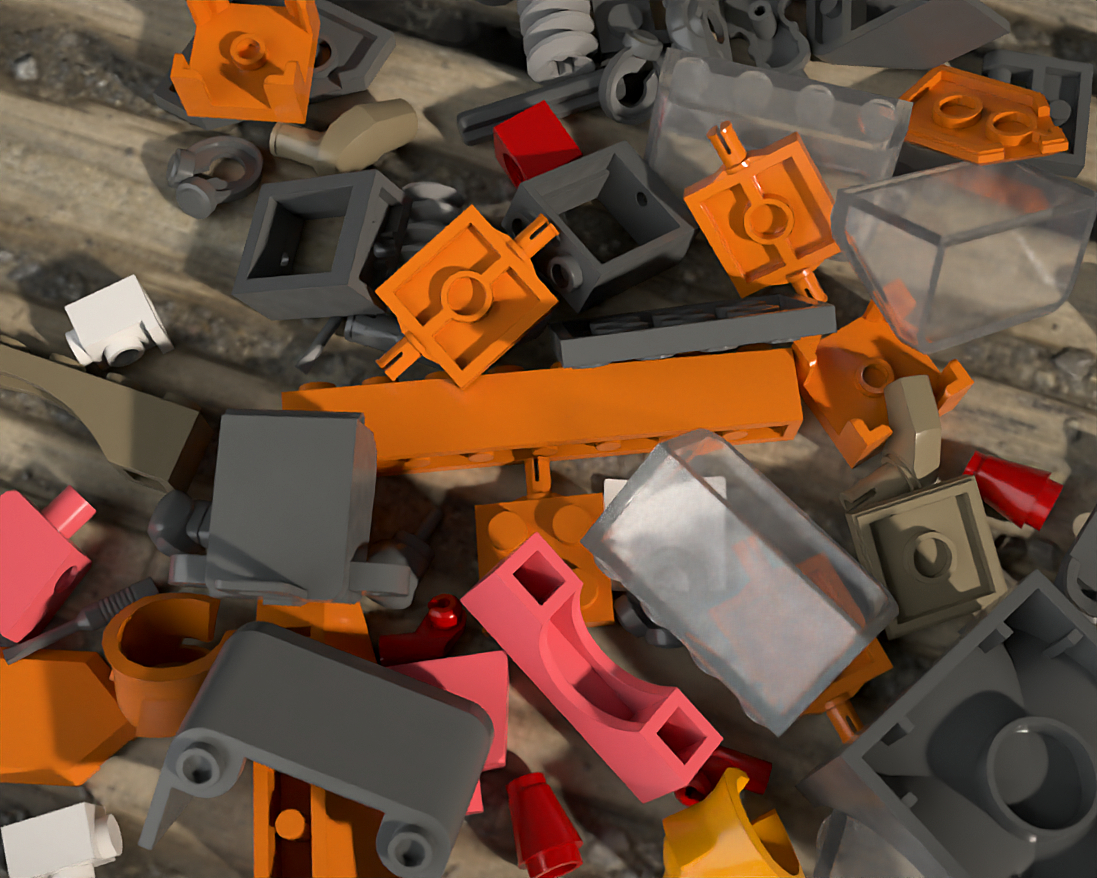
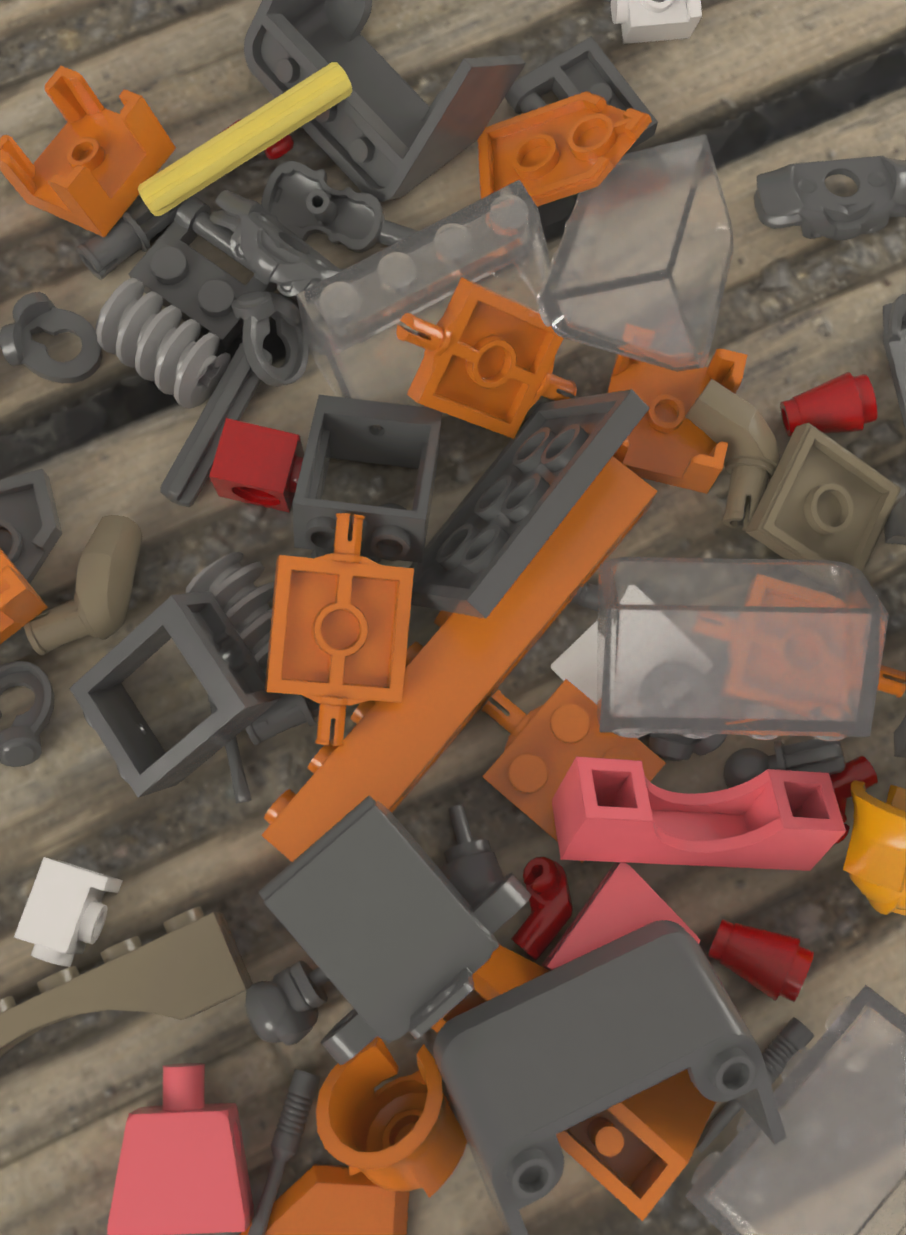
camera: 50 degrees left, 5 degrees up
none -> dark grey axle [724,735,846,788]

